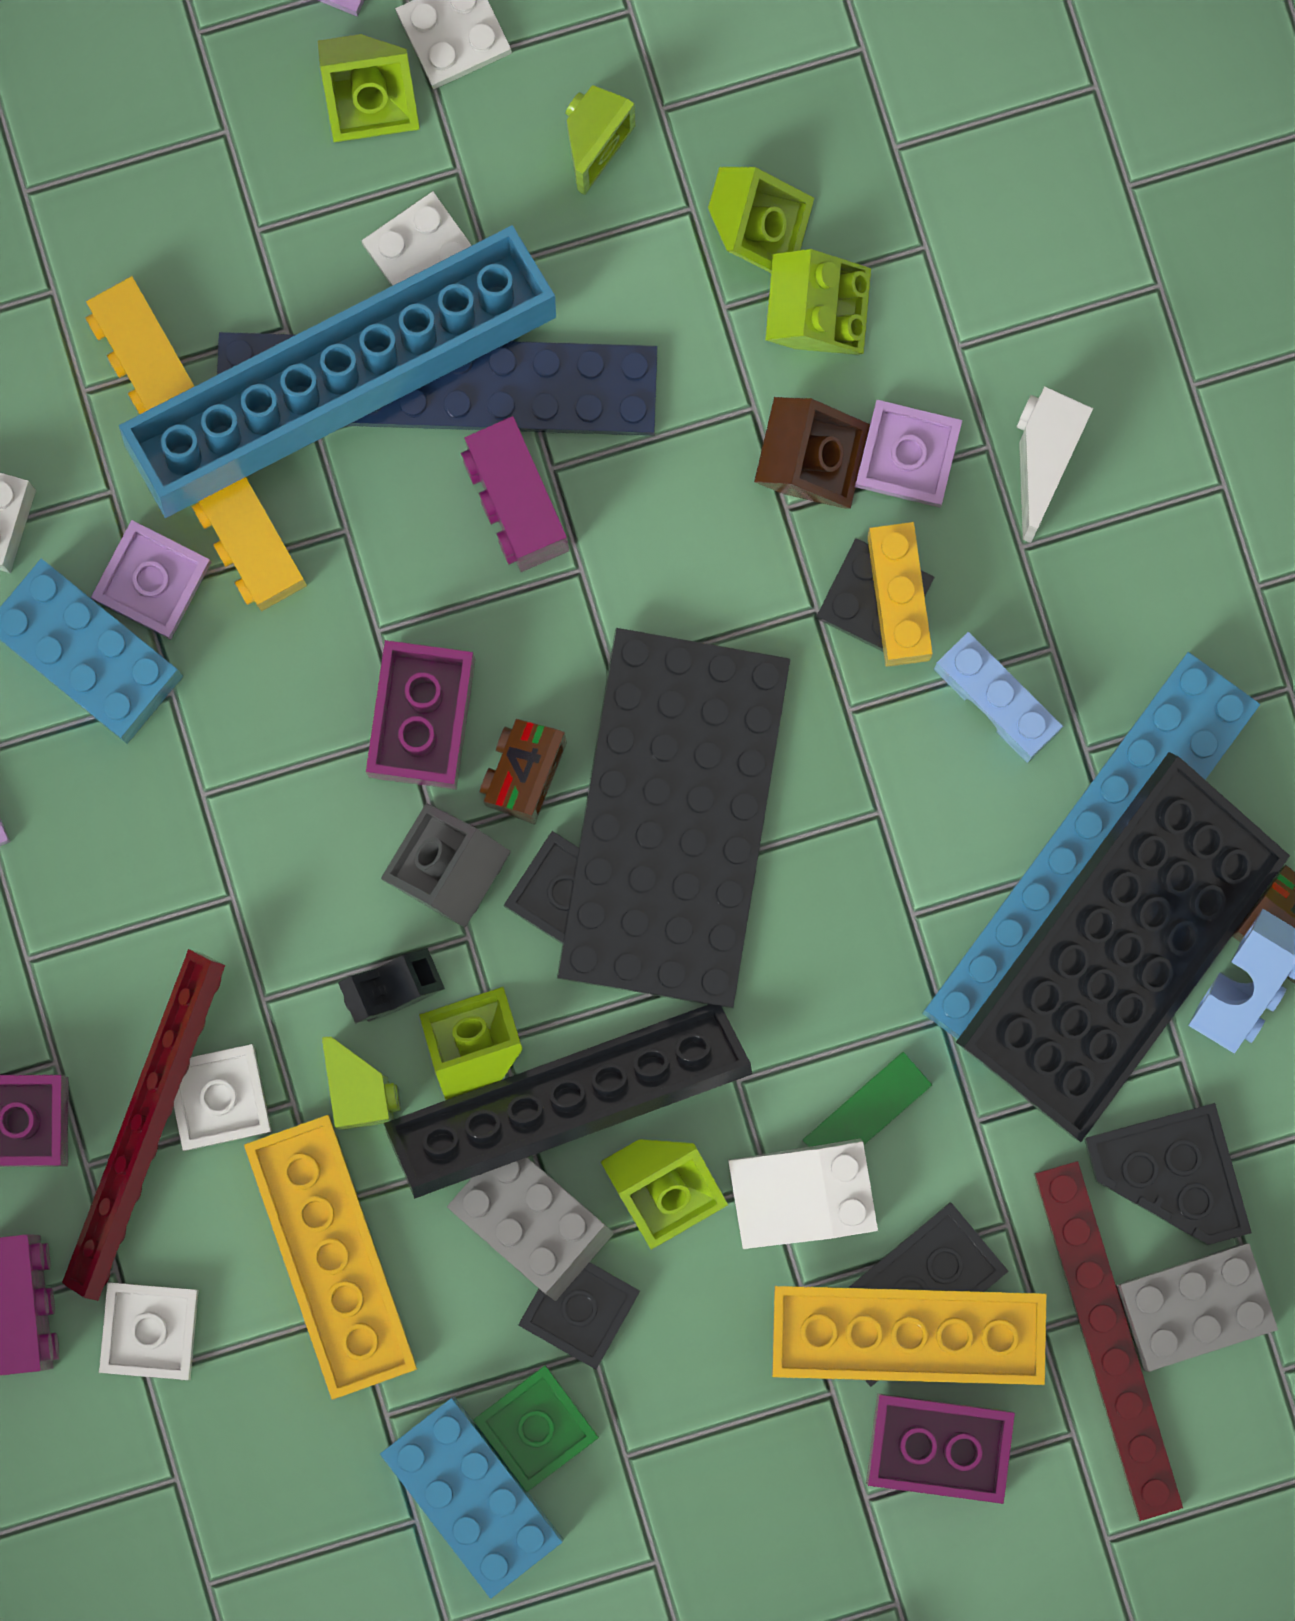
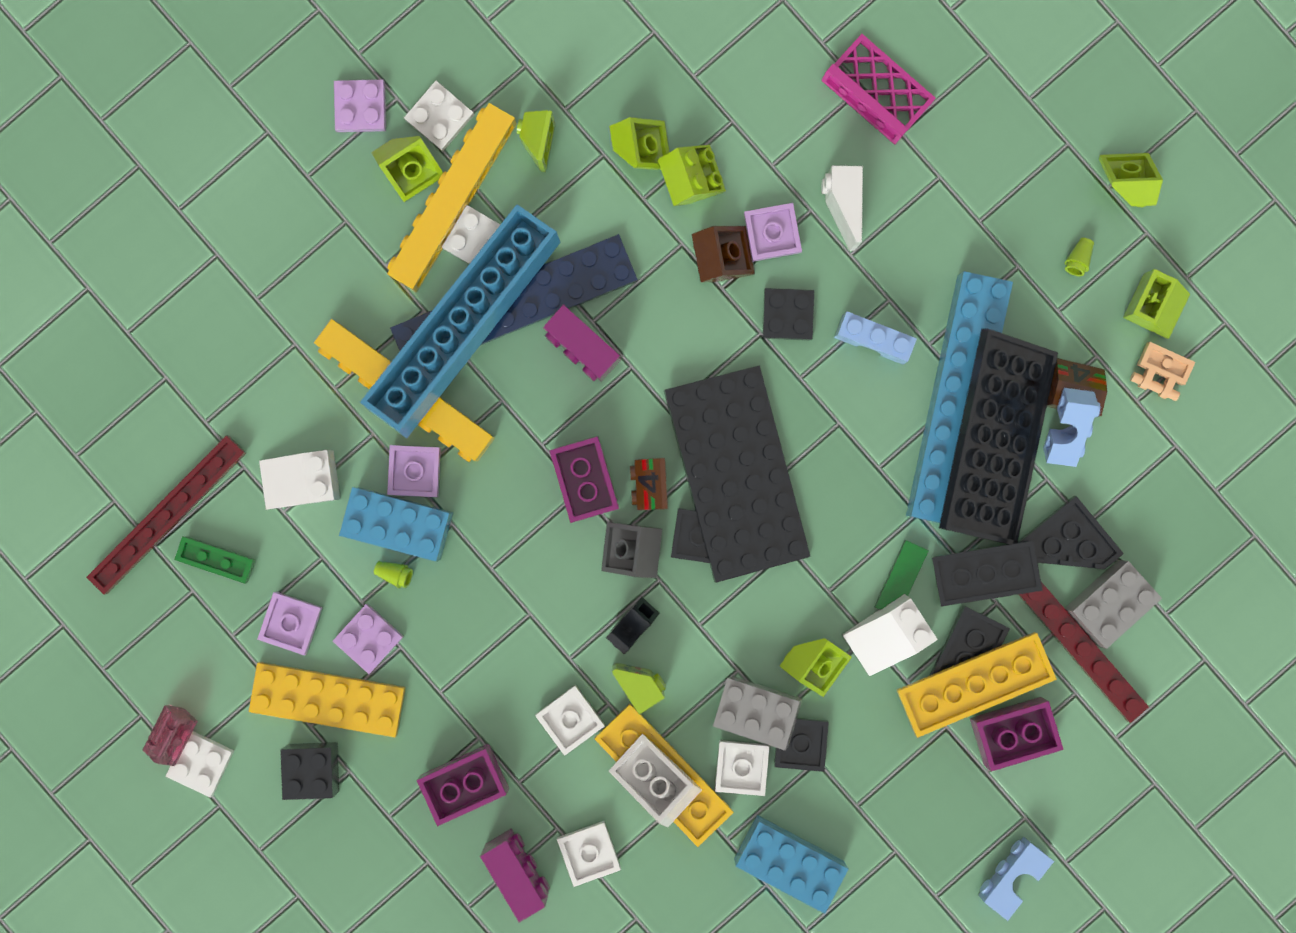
camera: 30 degrees left, 5 degrees up
dark red plate [62,949,225,1301] -> none
black plate [384,1004,752,1199] -> none
lime slope [419,987,523,1100] -> none
green plate [473,1365,599,1492] -> none
yellow brick [867,522,933,667] -> none
none -> lime cone [374,561,413,588]
none -> yellow brick [387,103,517,292]
none -> white slope [609,734,702,827]
none -> white plate [715,740,769,796]
none -> dark pink fence [821,34,936,145]
none -> black plate [932,541,1043,607]

